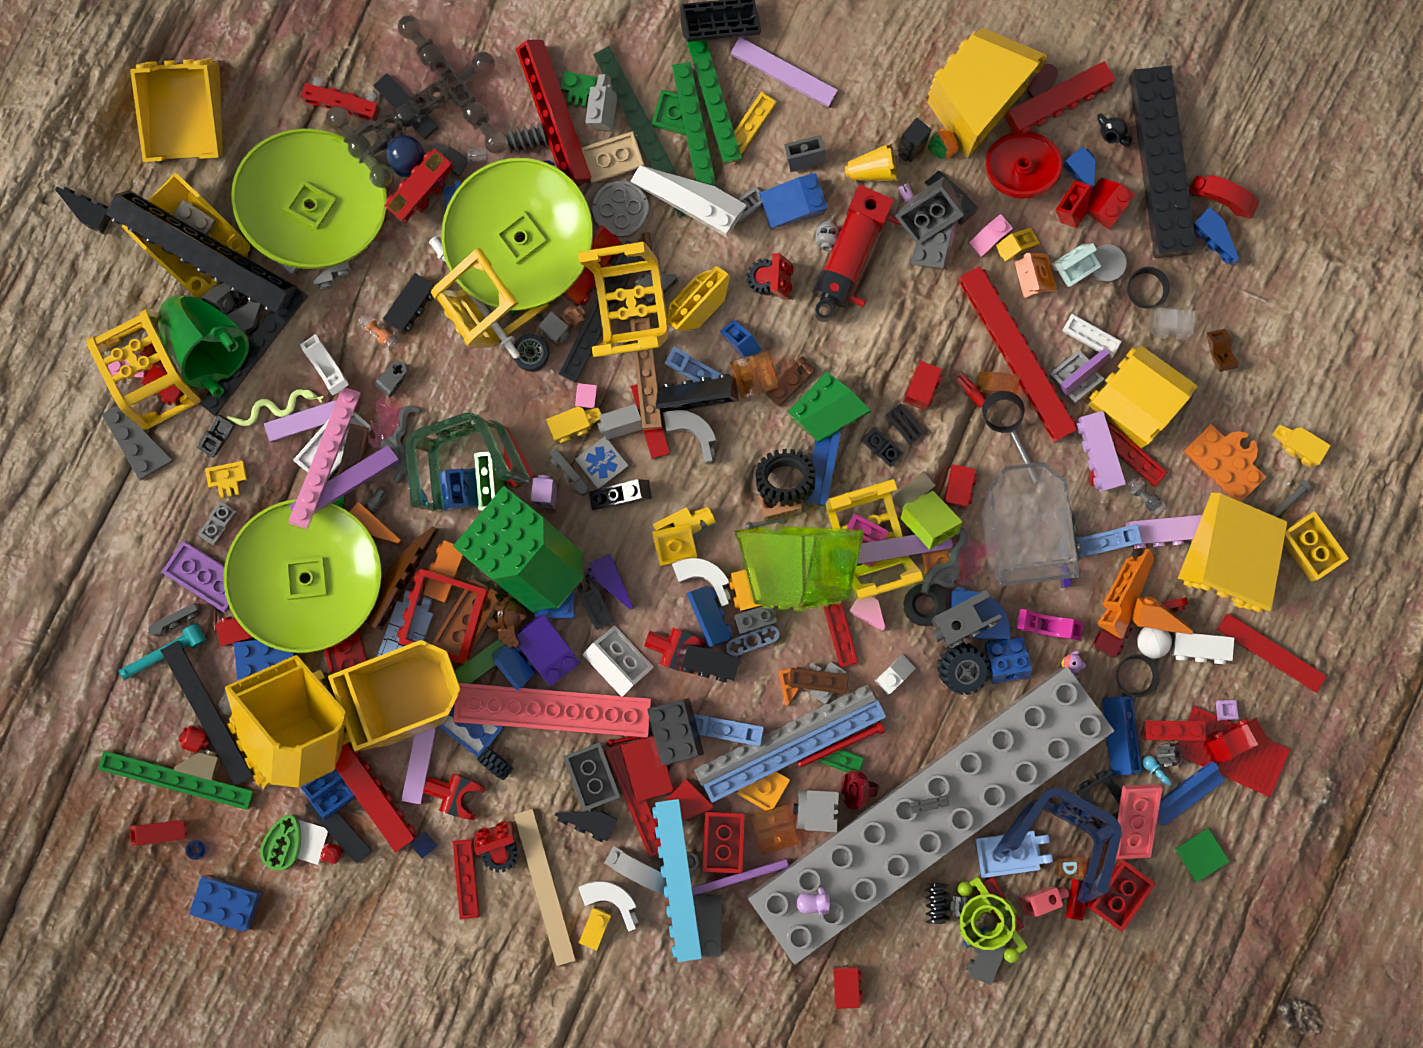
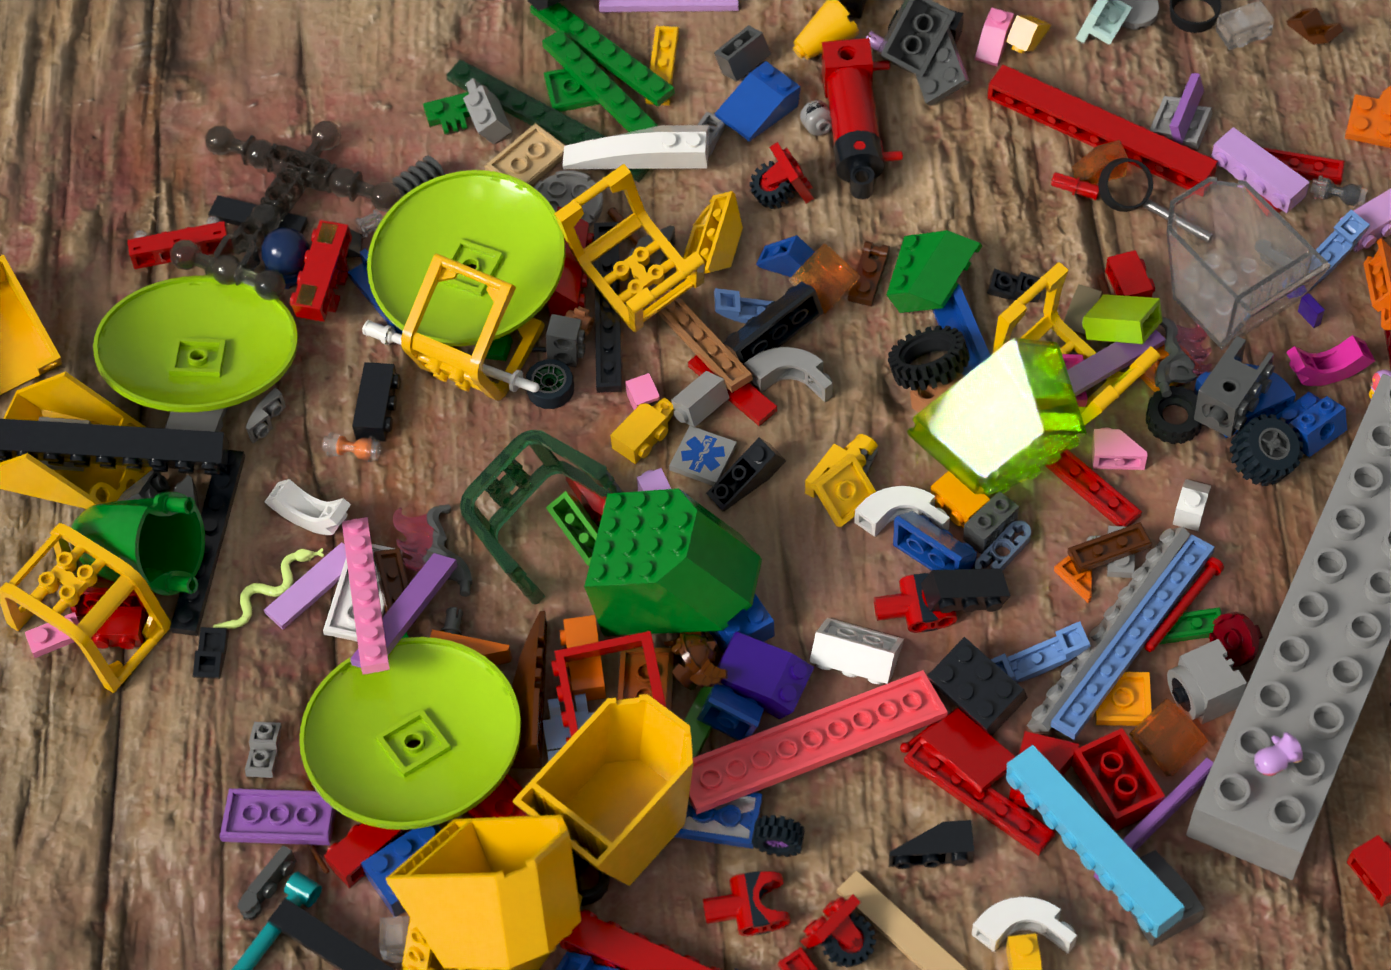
camera: 25 degrees left, 25 degrees down
dark grey wing [102,405,174,480] -> none
yellow hinge [205,461,248,499] -> none
dark grey piece [374,361,409,398] -> none
lavender tile [401,727,437,804] -> none
blue brick [439,468,479,511] -> none
red brick [516,40,592,186] -> none
dark grey hinge [550,449,589,496] -> none
dark grey brick [563,742,621,811] -> none
black hinge [577,575,614,630] -> none
dark purple slope [588,554,634,610] -> none
light grey arch [605,846,667,895] -> none
black tile [885,403,925,445] -> none
red brick [903,361,943,410] -> none
dark grey axle [909,795,949,813] -> none
orange bracket [1015,252,1057,298] -> none
white plate [1062,314,1122,359] -> none
yellow windscreen [1088,345,1198,448] -> none

